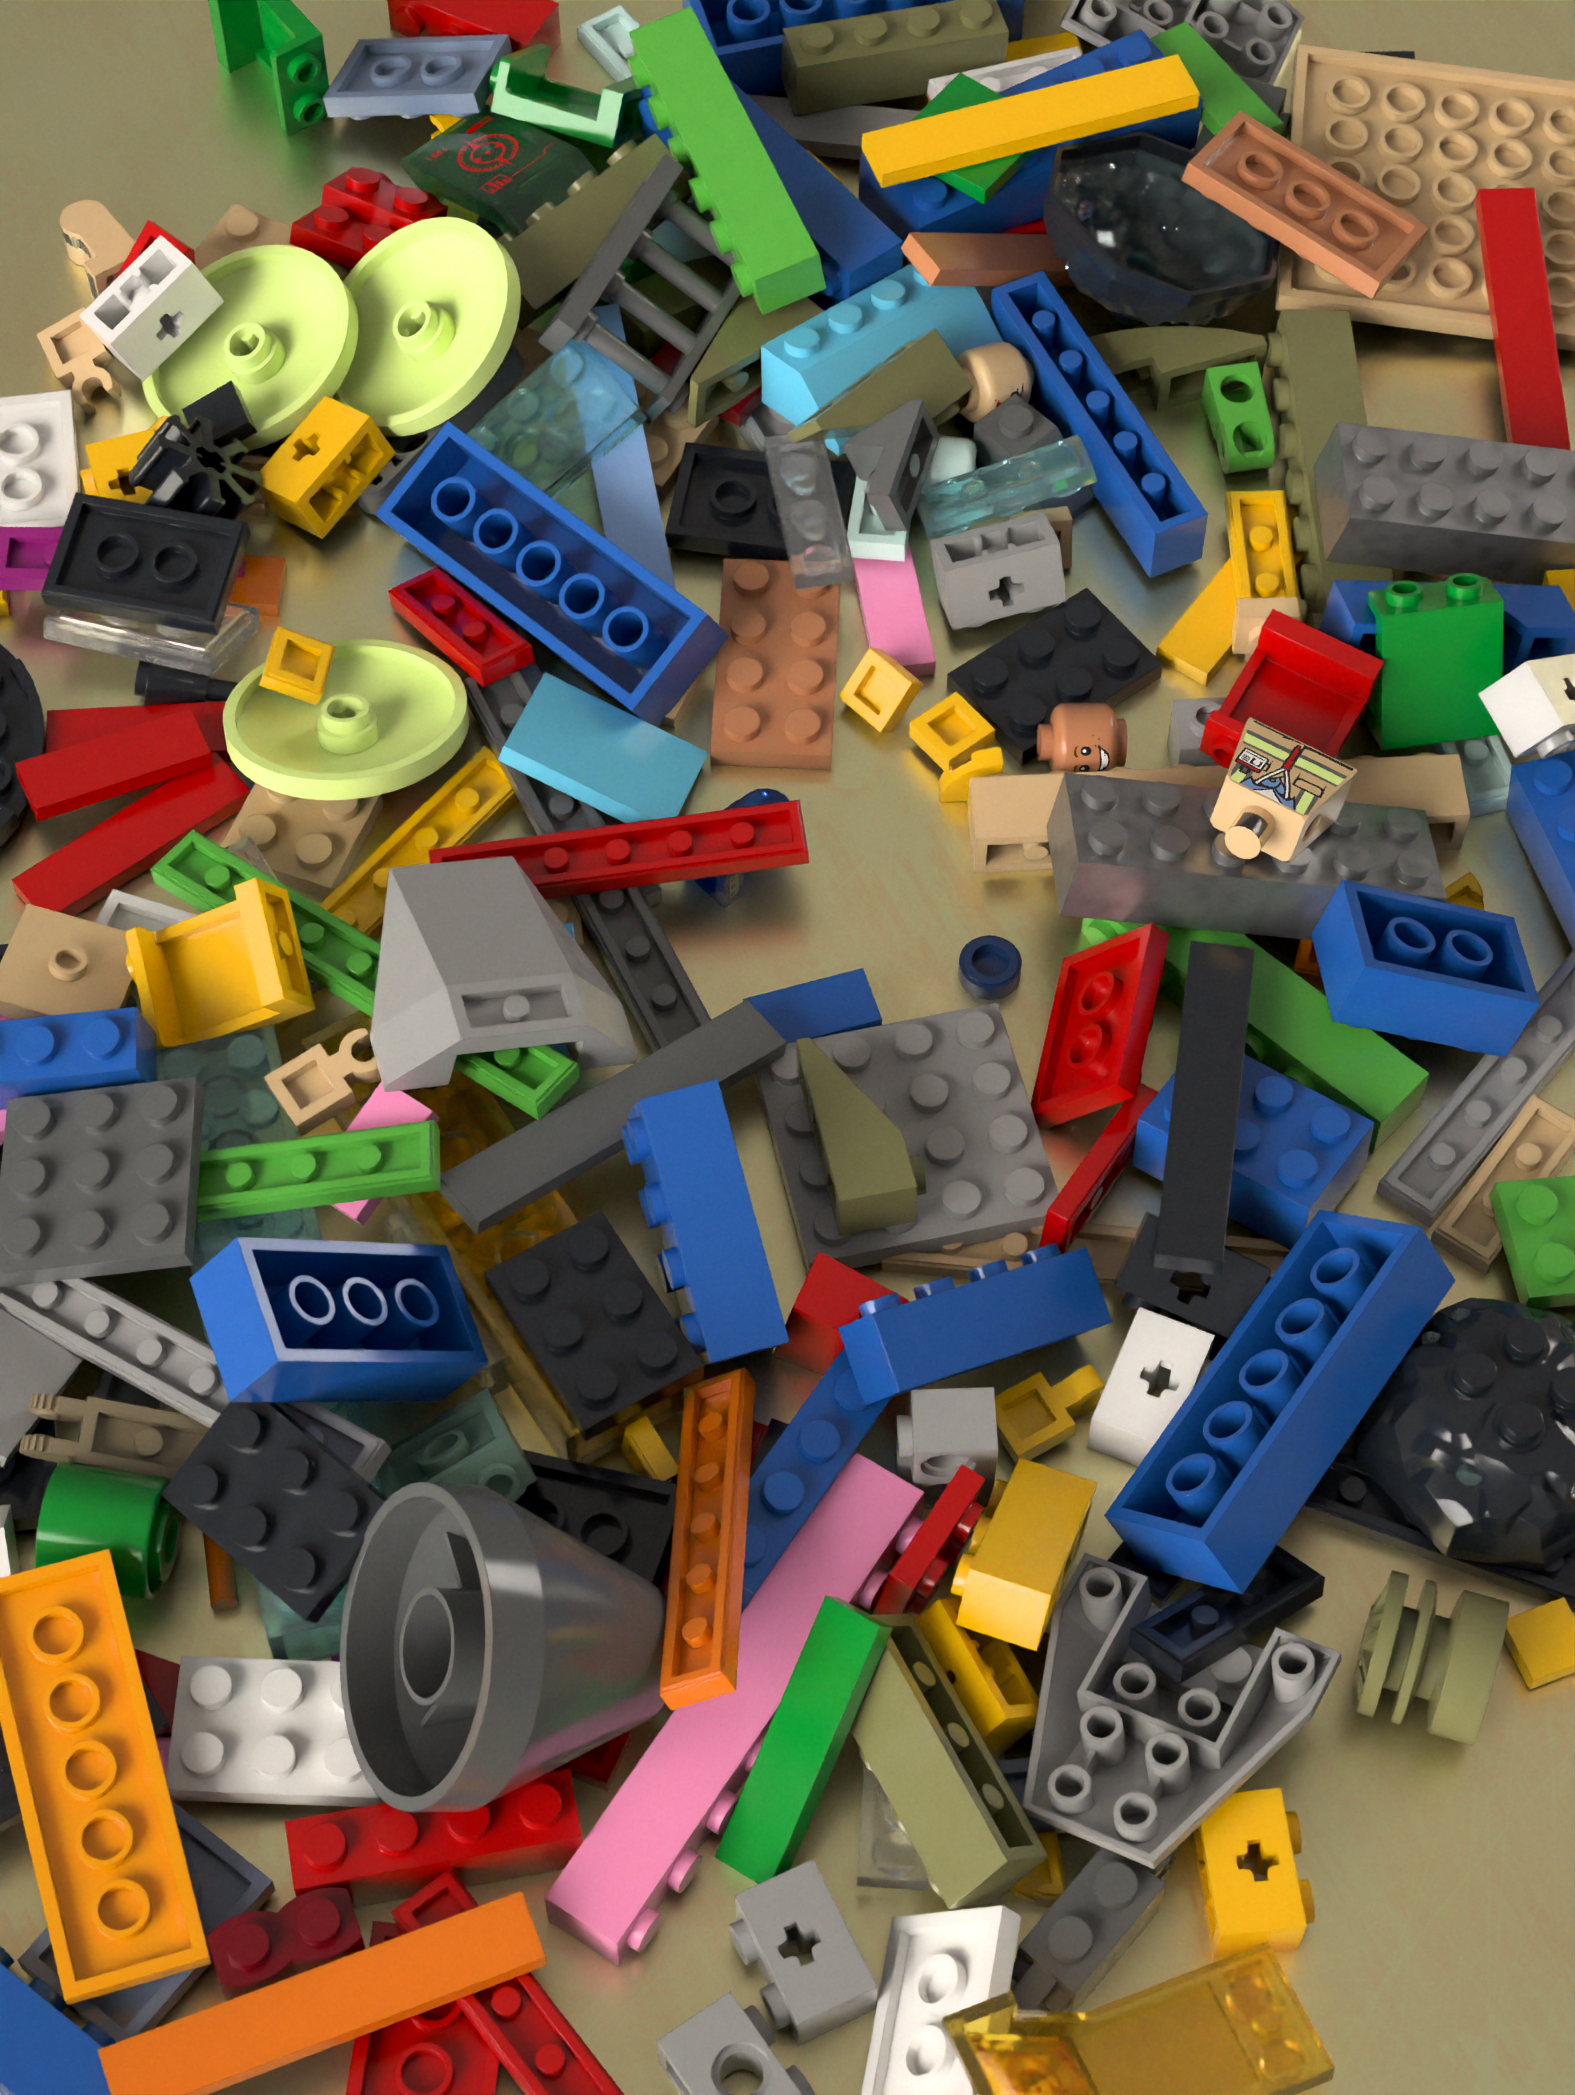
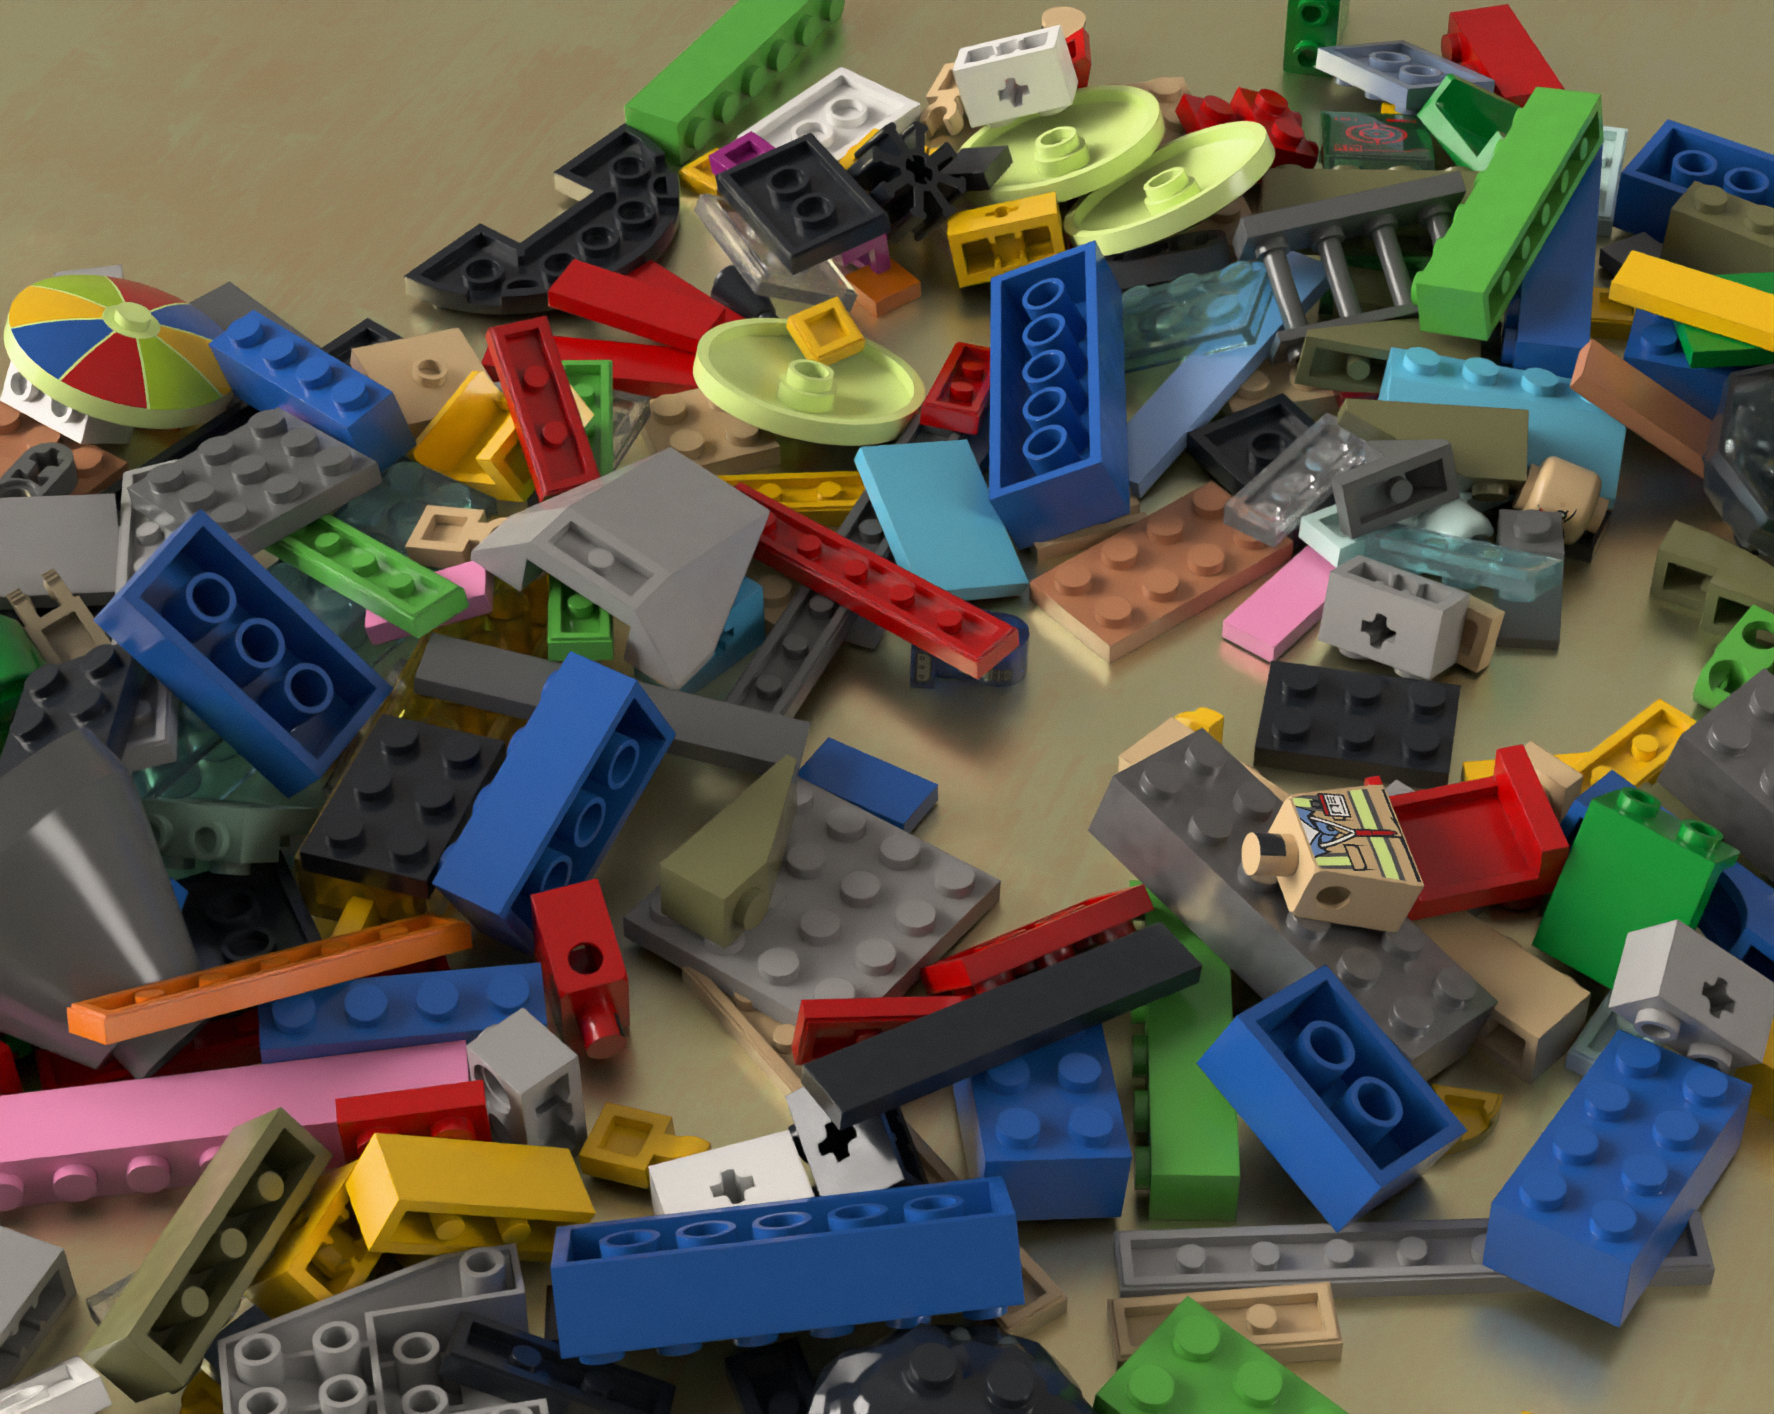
camera: 50 degrees right, 15 degrees down
green tile [714,1596,893,1884] -> none
blue brick [838,1243,1112,1405] -> none
yellow plate [839,648,923,733] -> none
yellow plate [909,692,995,771] -> none
dark blue tile [958,935,1022,1000] -> none
blue brick [990,270,1208,578] -> none
nougat head [1037,703,1127,773] -> none
none -> red tile [485,316,600,503]

